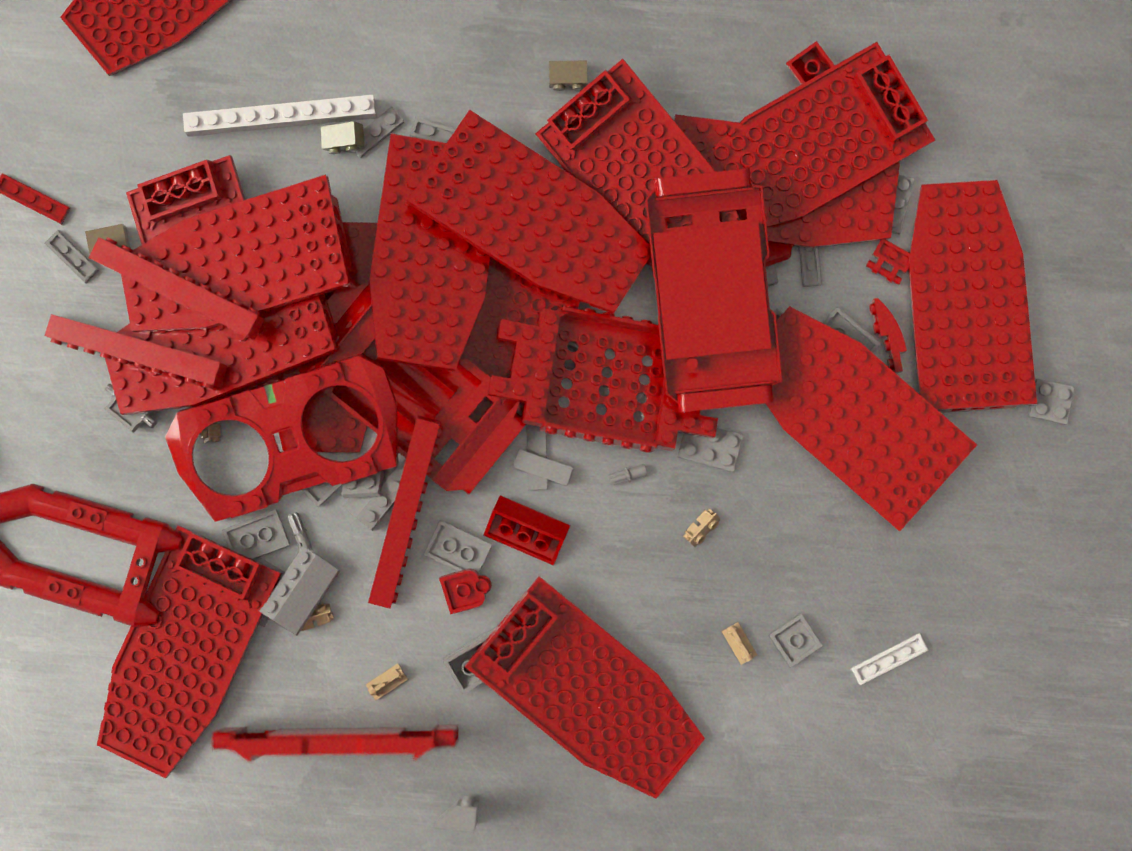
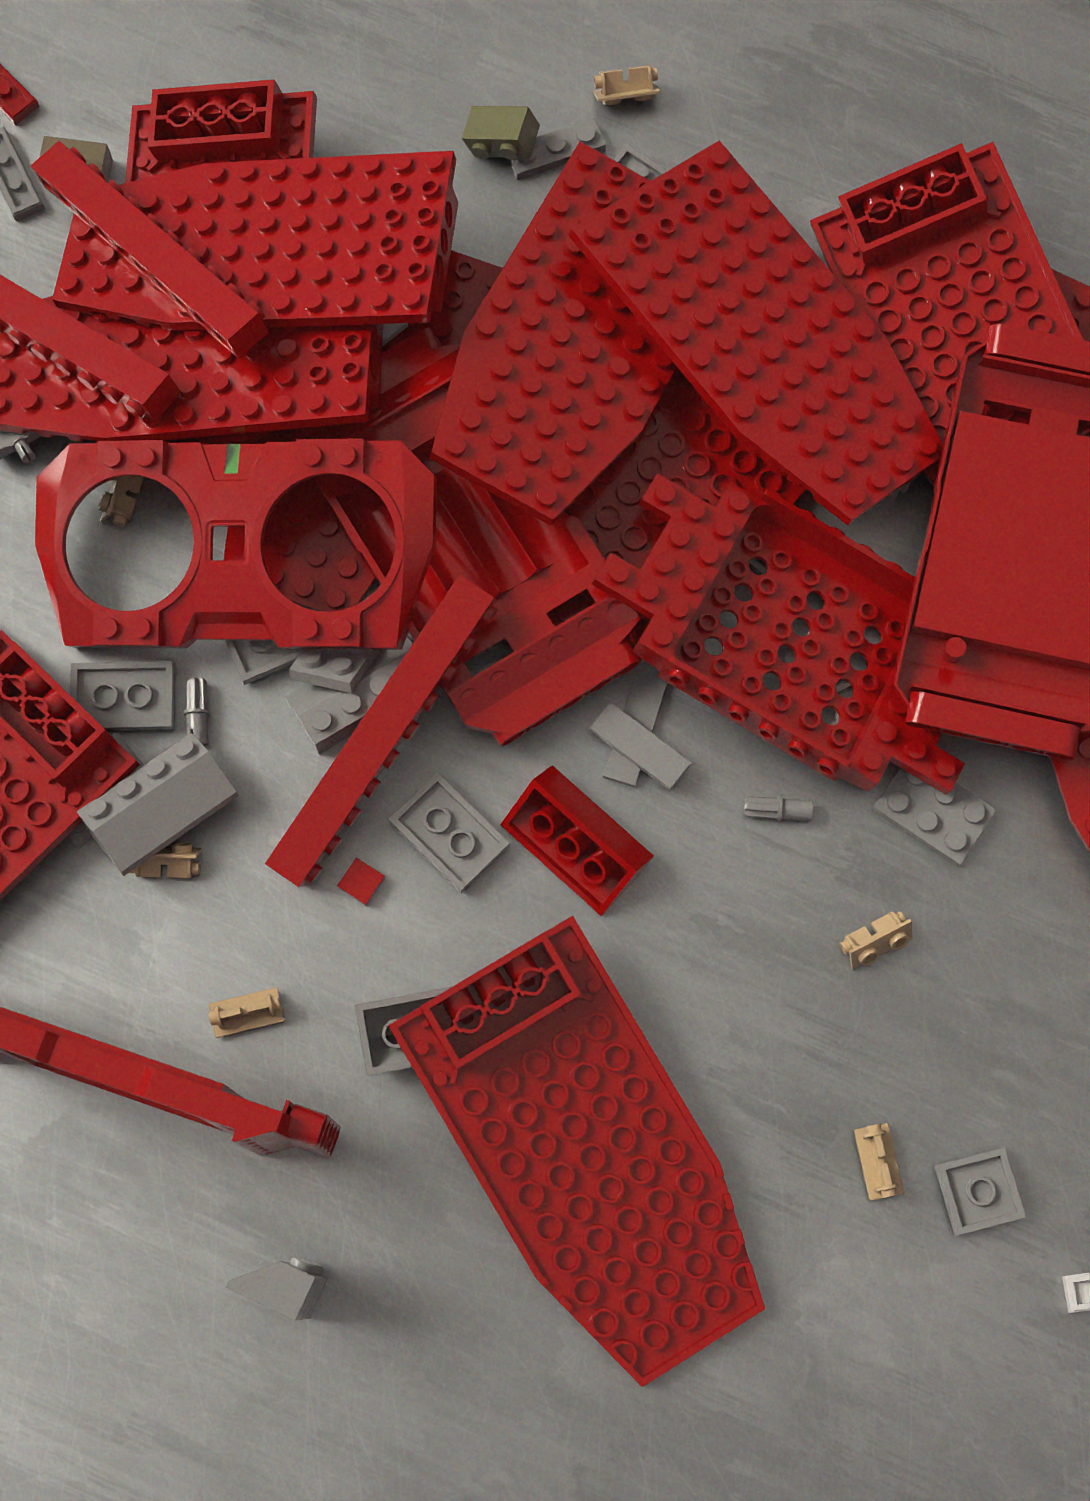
camera: 20 degrees right, 10 degrees down
white brick [183,95,377,137] -> none
red plate [439,569,492,614] -> none
dark tan brick [549,60,588,91] -> none
none -> red tile [337,857,385,906]
none -> tan hinge [594,65,661,105]

